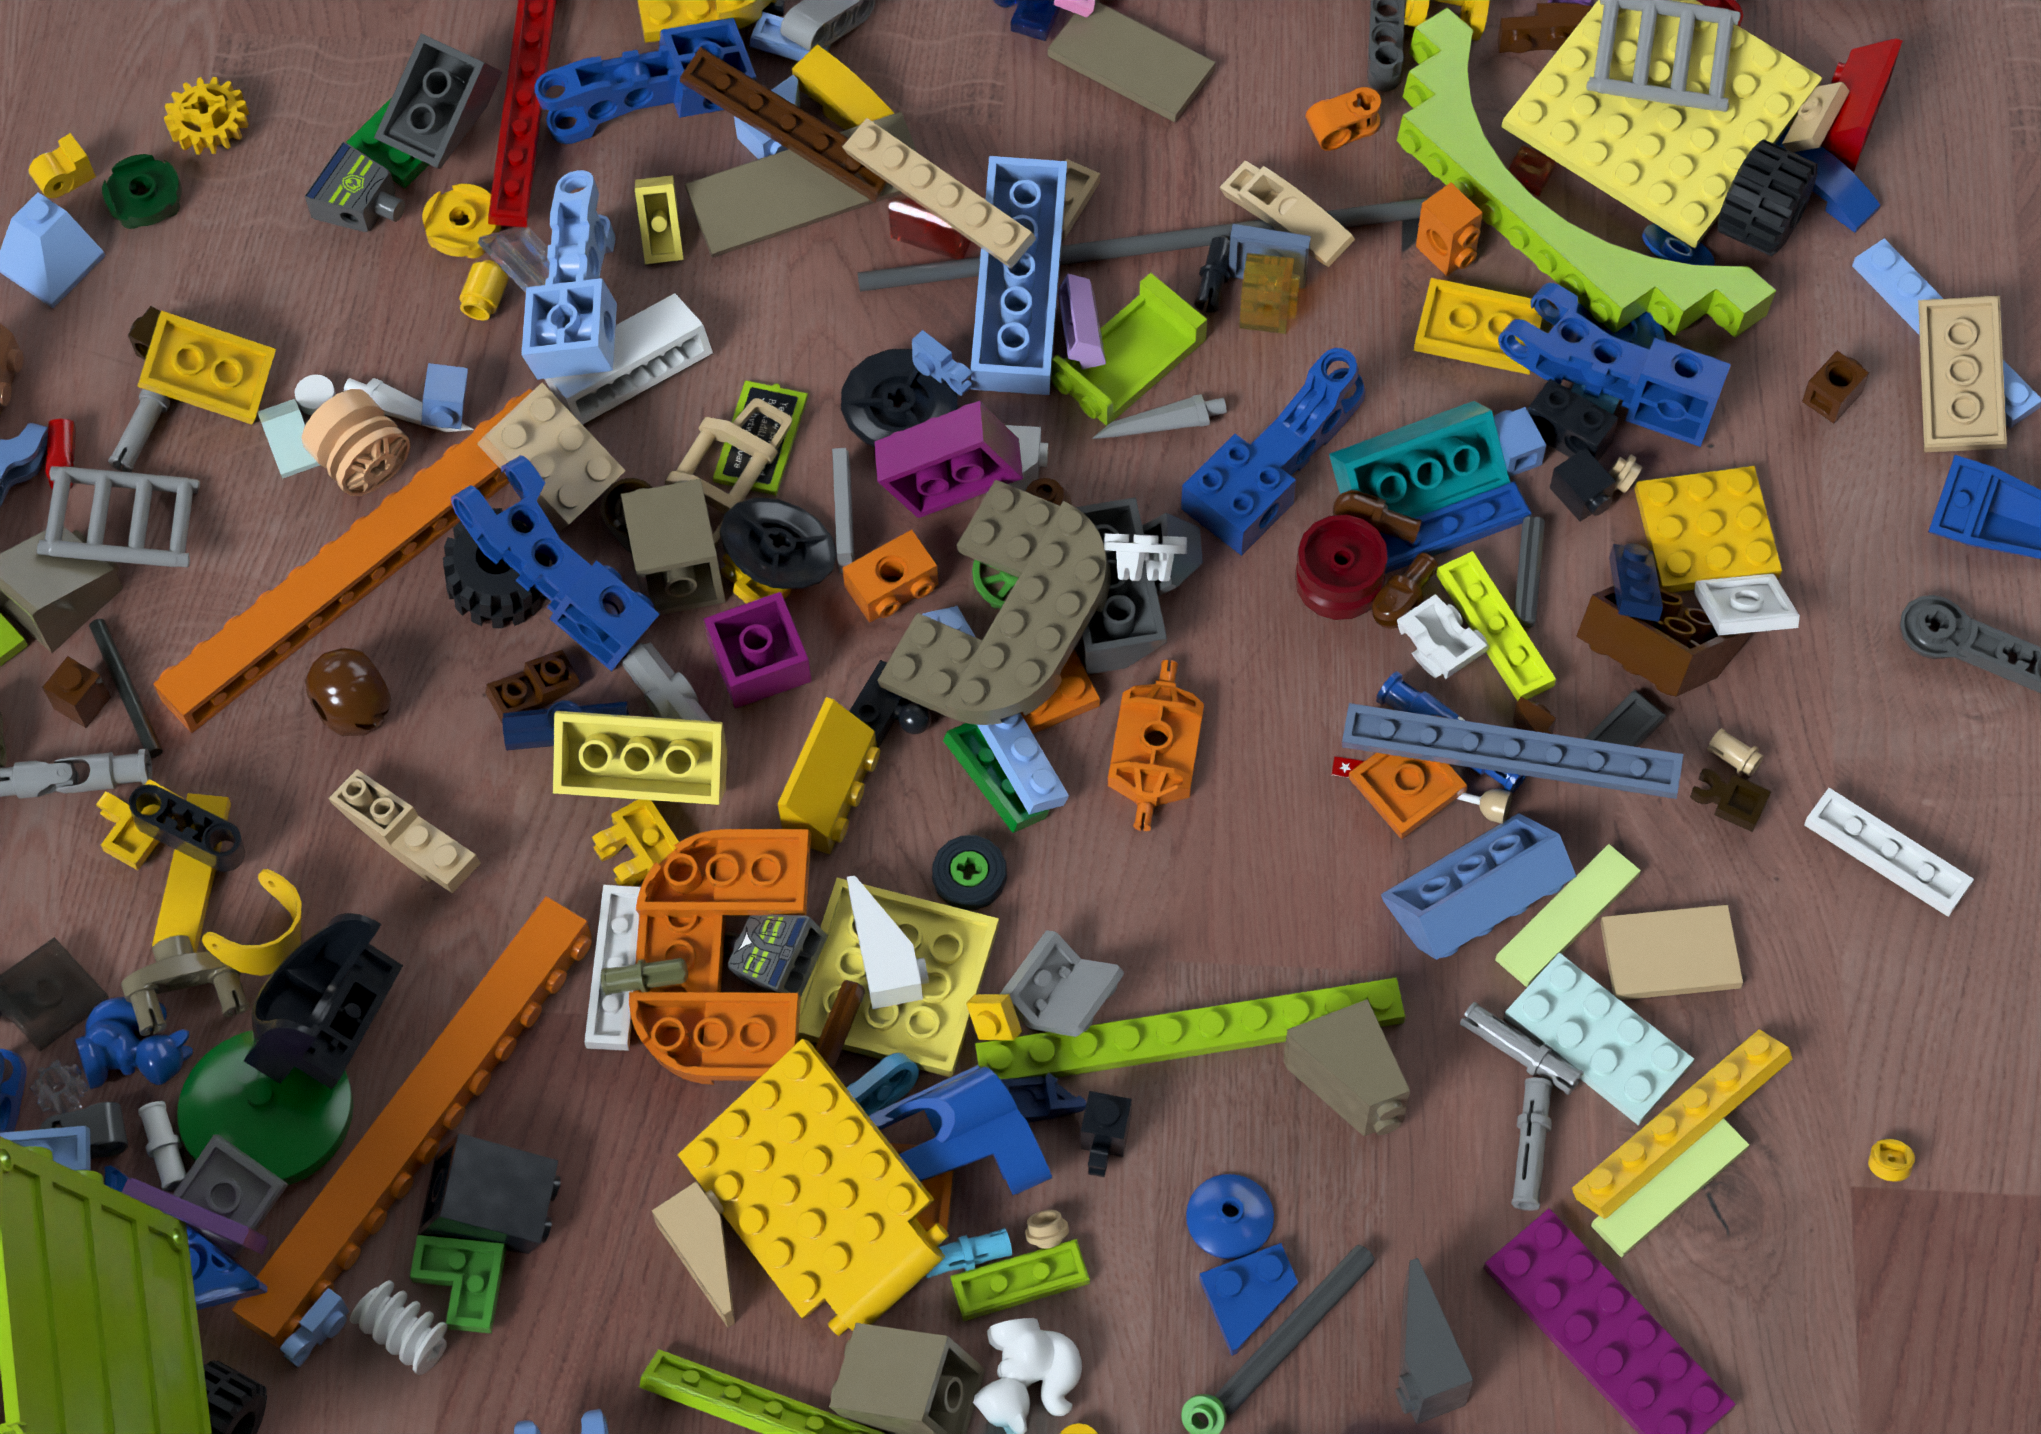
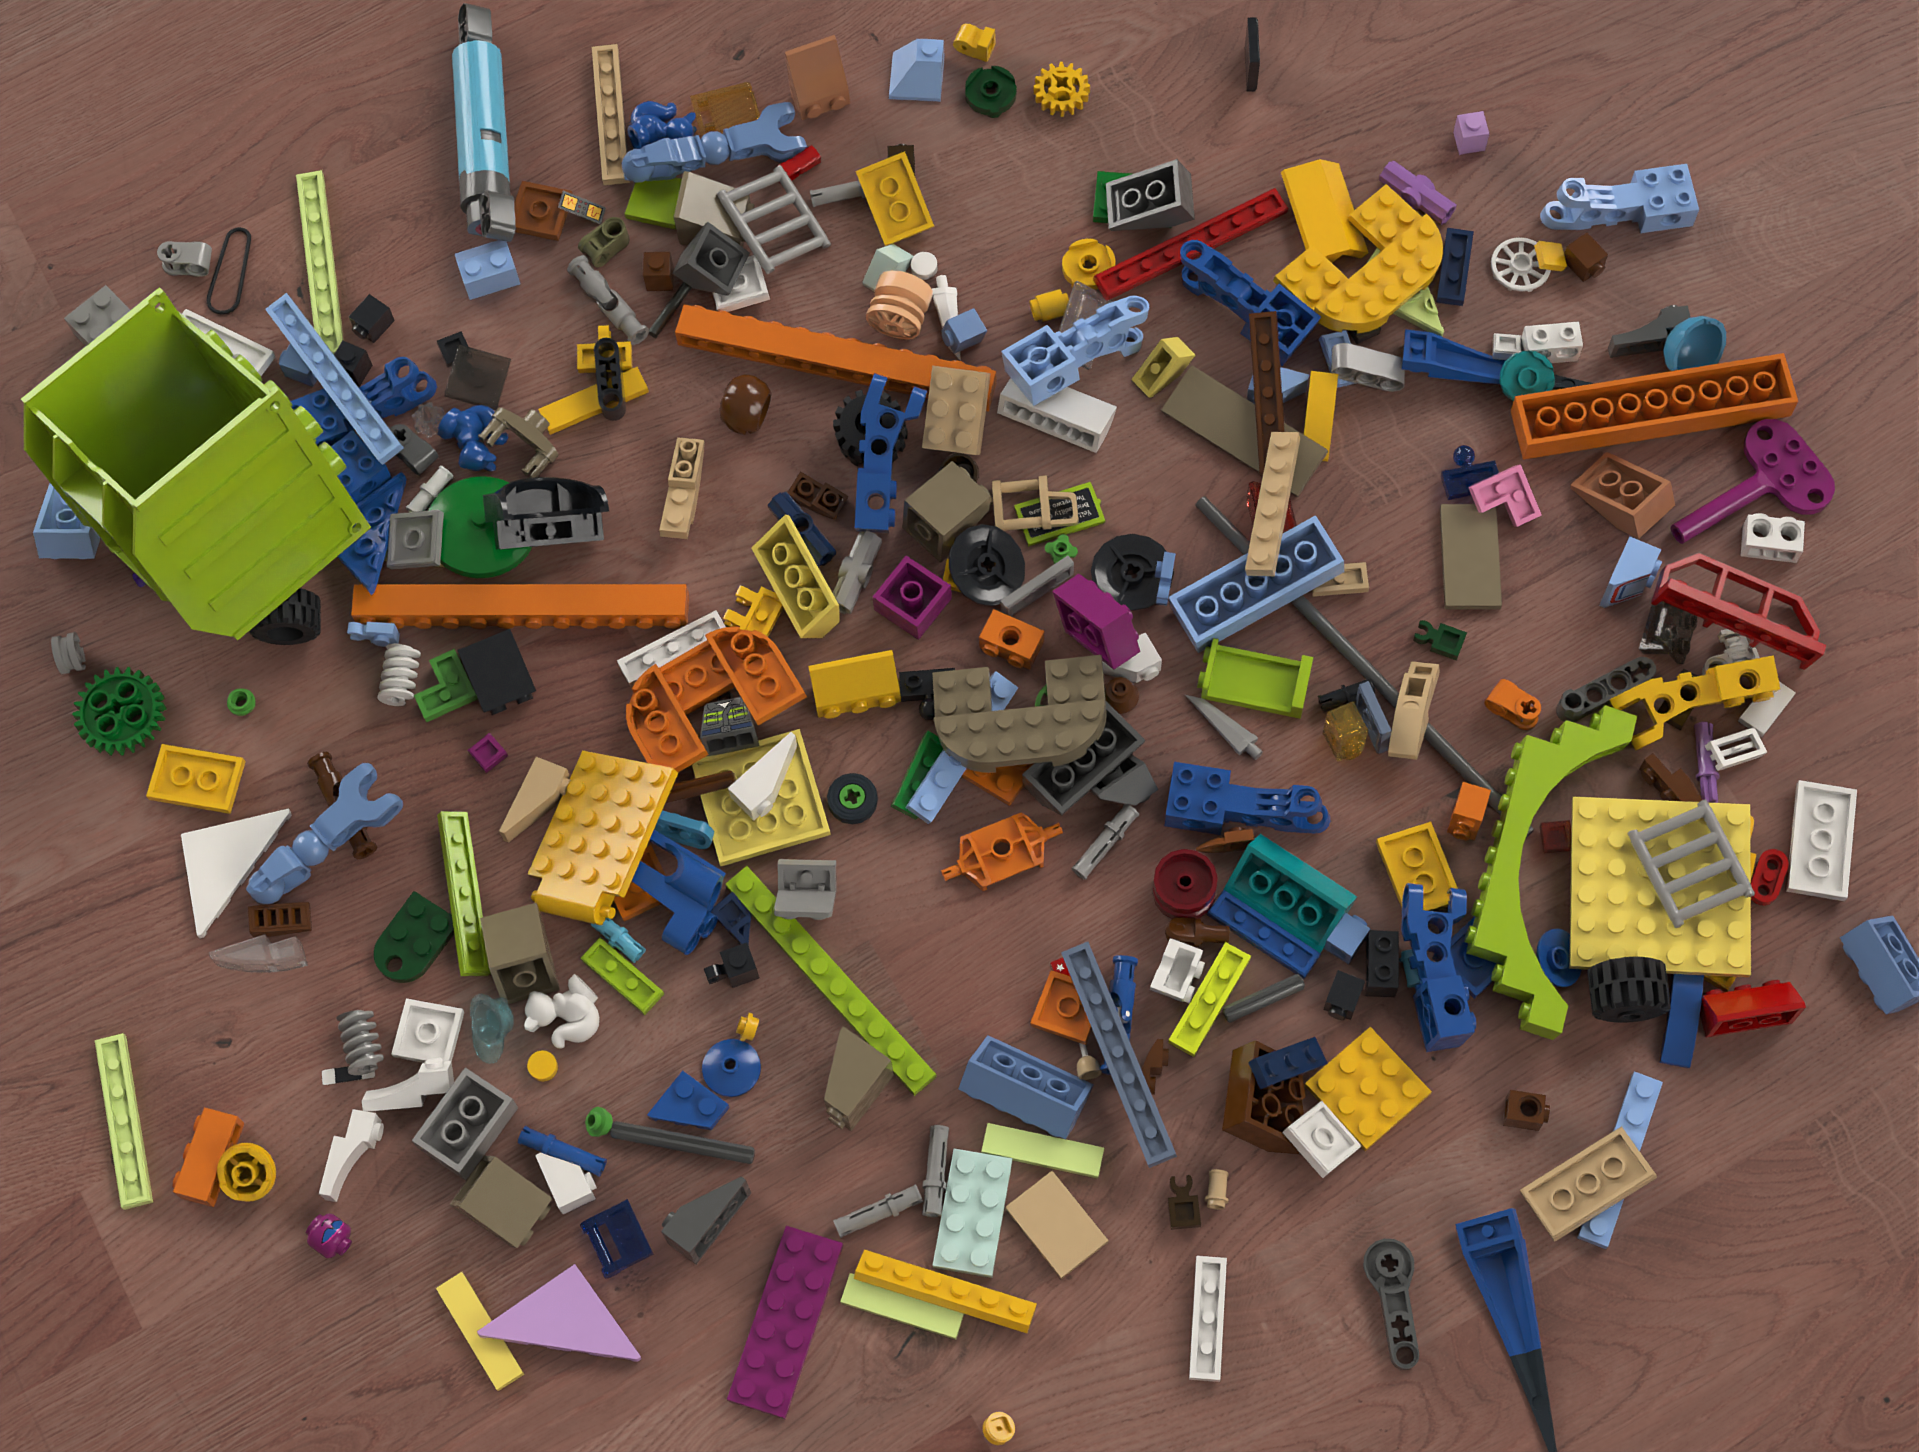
camera: 60 degrees right, 5 degrees up
medium lavender tile [121,1178,269,1255] -> none
yellow piece [202,869,302,976] -> none
dark grey torso [305,142,405,232] -> none
olive axle [600,958,688,996] -> none
yellow plate [966,994,1022,1040] -> none
tan plate [1025,1210,1069,1249] -> none
lavender piece [1058,274,1106,370] -> none
white plate [1104,533,1187,582] -> none
reddish brown arm [1333,490,1422,544] -> none
dark grey tile [1584,689,1666,747] -> none
tan plate [1608,454,1642,493] -> none
tan plate [1782,82,1850,152] -> none
none -> magenta tile [467,733,508,773]
none -> dark grey slope [672,222,750,295]
none -> white plate [713,255,770,312]
none -> yellow plate [736,1012,759,1042]
none -> bright green plate [1045,534,1078,564]
none -> light grey pin [1071,804,1139,880]
none -> dark orange plate [1196,827,1254,853]
none -> dark green plate [1413,620,1467,661]

